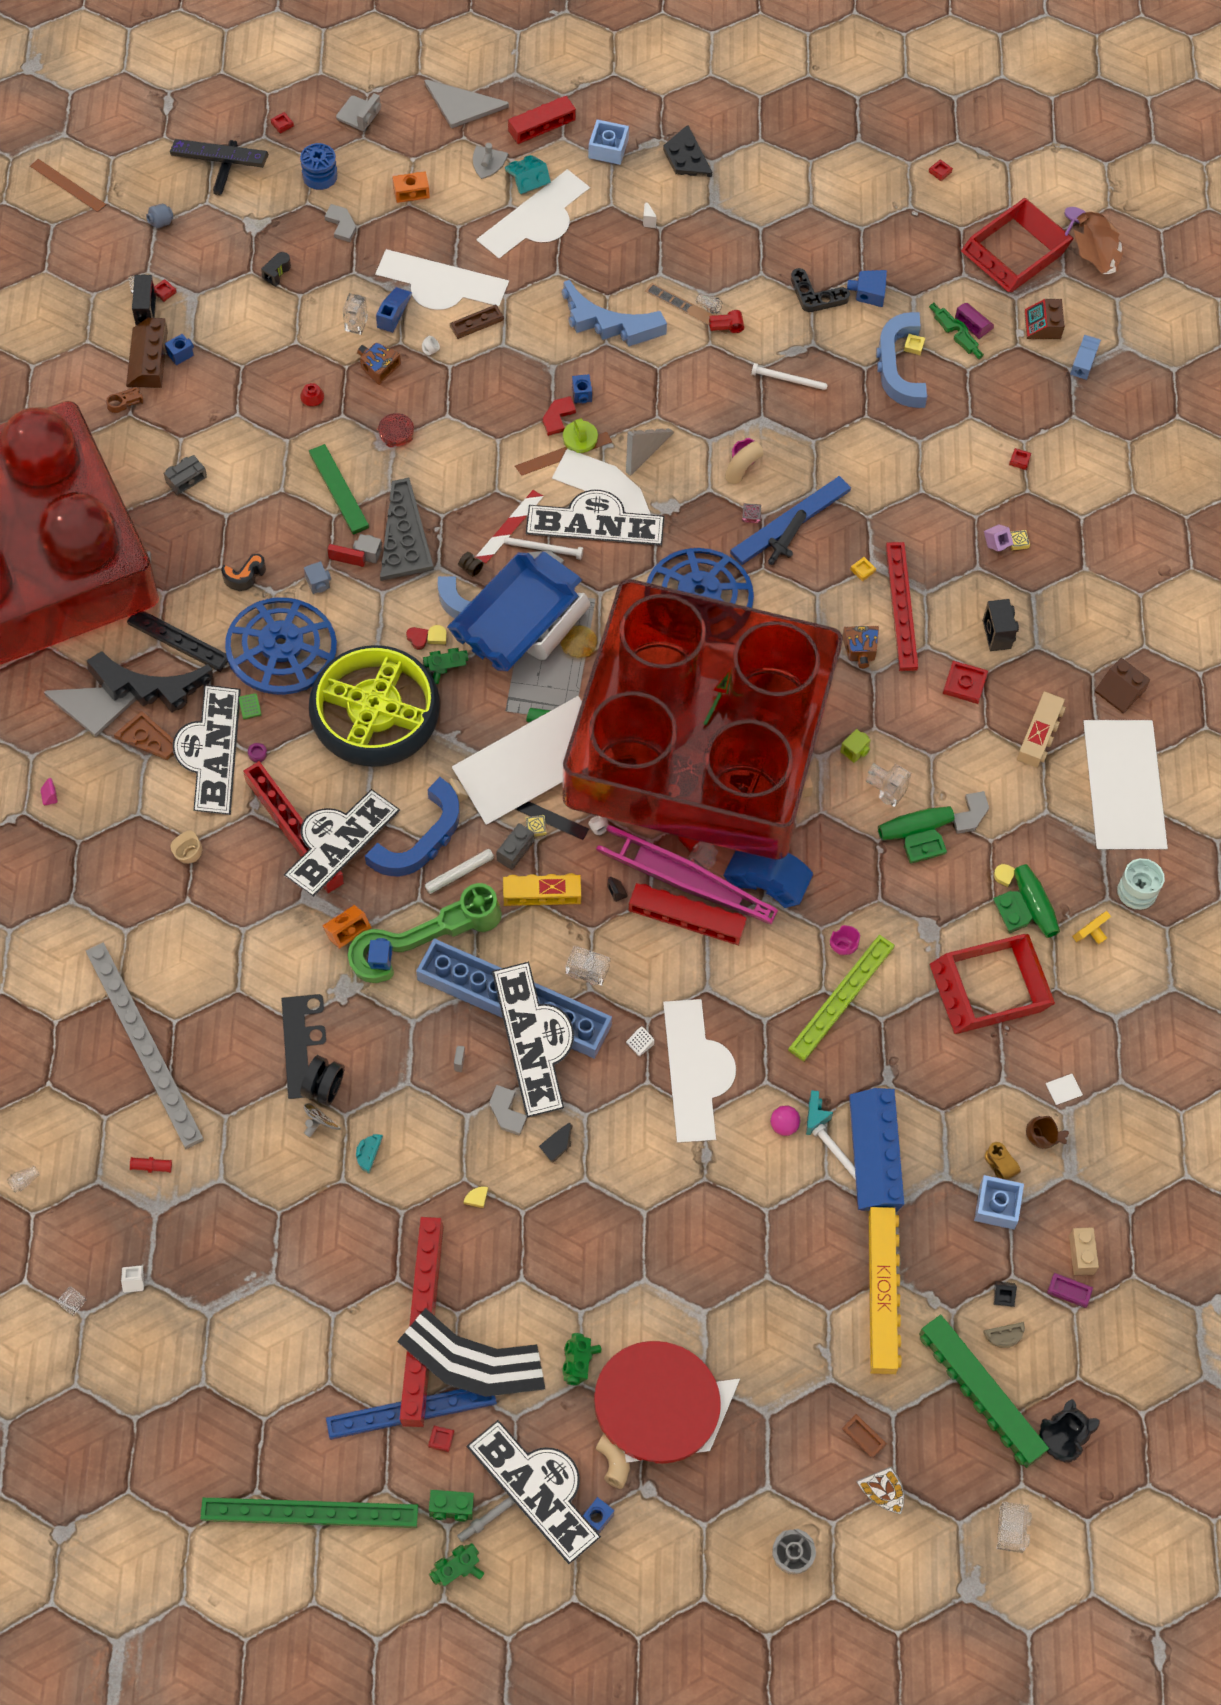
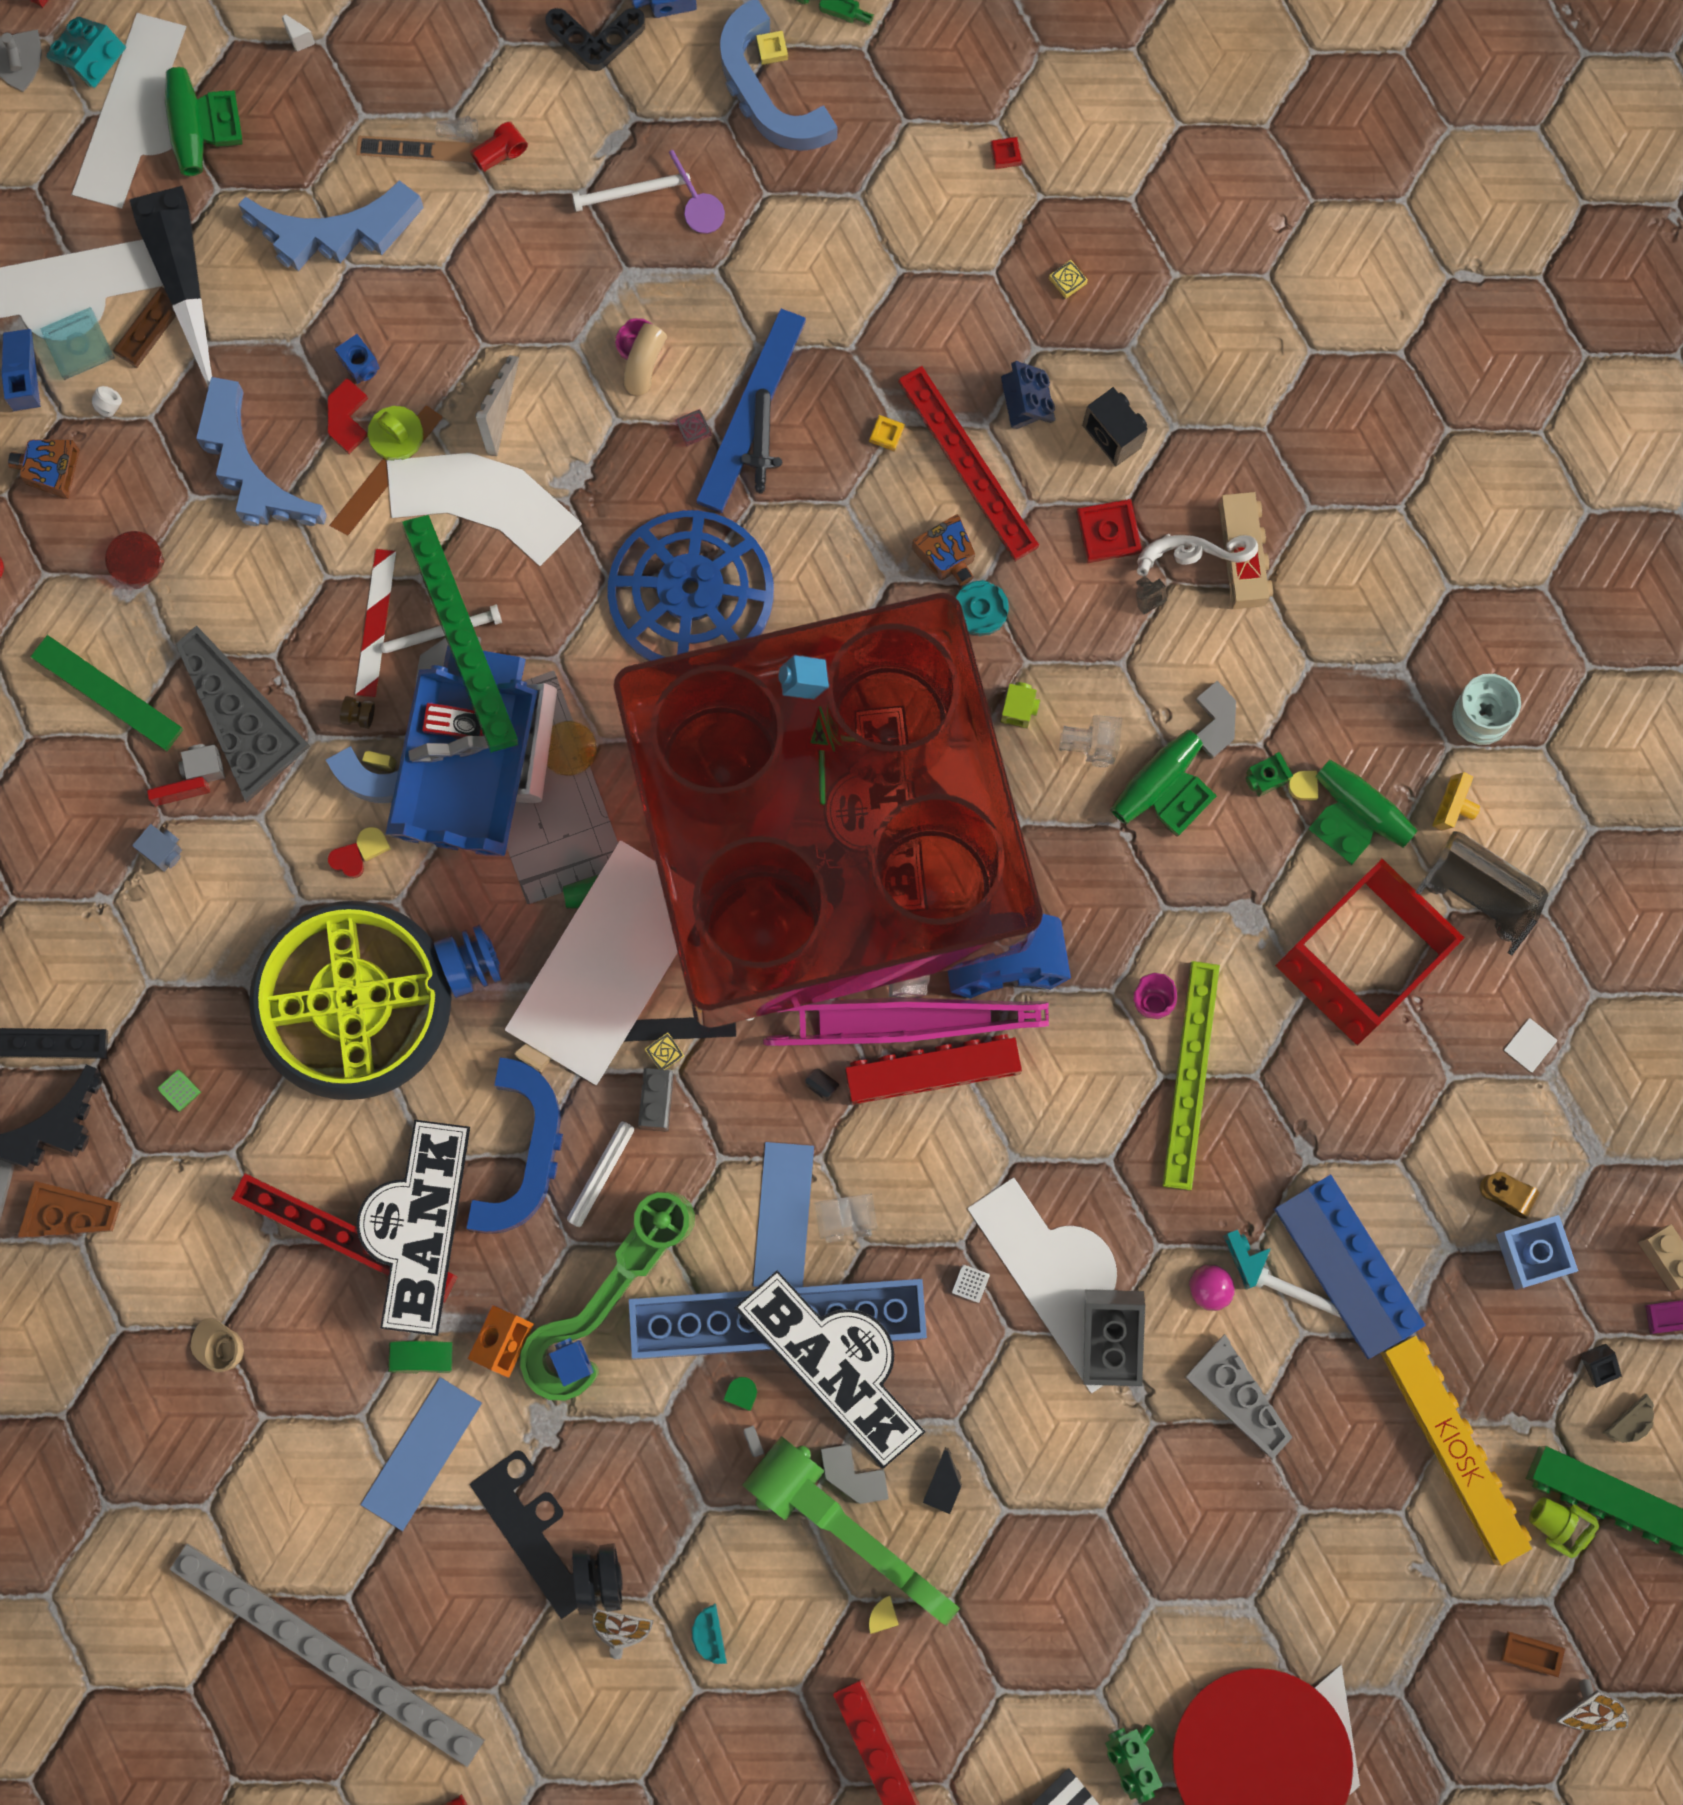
camera: 30 degrees left, 15 degrees up
sticker [173,685,241,815] -> none
black animal [221,554,266,591] -> none
blue dish [225,597,337,695] -> none
magenta tile [248,743,267,763] -> none
green brick [423,648,468,684] -> none
yellow brick [503,873,581,906] -> none
sticker [526,490,664,545] -> none
lavender brick [983,525,1013,551] -> none
reddish brown hat [1026,1116,1069,1149] -> none
white sticker [1084,720,1168,849] -> none
reddish brown slope [1094,657,1150,714] -> none
none -> clear light blue tile [40,307,115,380]
none -> black plate [129,186,212,388]
none -> green plate [165,67,243,176]
none -> medium blue arch [196,377,327,526]
none -> medium blue sticker [361,1377,482,1531]
none -> light yellow tile [362,751,397,772]
none -> green slope [388,1341,452,1374]
none -> green plate [402,515,518,753]
none -> light grey tile [408,736,488,762]
none -> slope [423,703,484,739]
none -> blue wheel [434,924,502,998]
none -> medium lavender piece [669,150,725,234]
none -> green tile [723,1377,757,1411]
none -> bright green piece [742,1436,960,1626]
none -> medium blue sticker [753,1142,814,1288]
none -> dark azure brick [779,655,829,699]
none -> teal tile [953,580,1009,636]
none -> dark blue bracket [1001,361,1055,429]
none -> dark grey slope [1083,1290,1145,1386]
none -> clear smoke tile [1136,576,1167,615]
none -> white plant [1137,534,1258,576]
none -> light grey wing [1184,1334,1293,1459]
none -> green brick [1245,752,1293,797]
none -> clear smoke windscreen [1415,831,1548,956]
none -> lime piece [1529,1497,1599,1558]

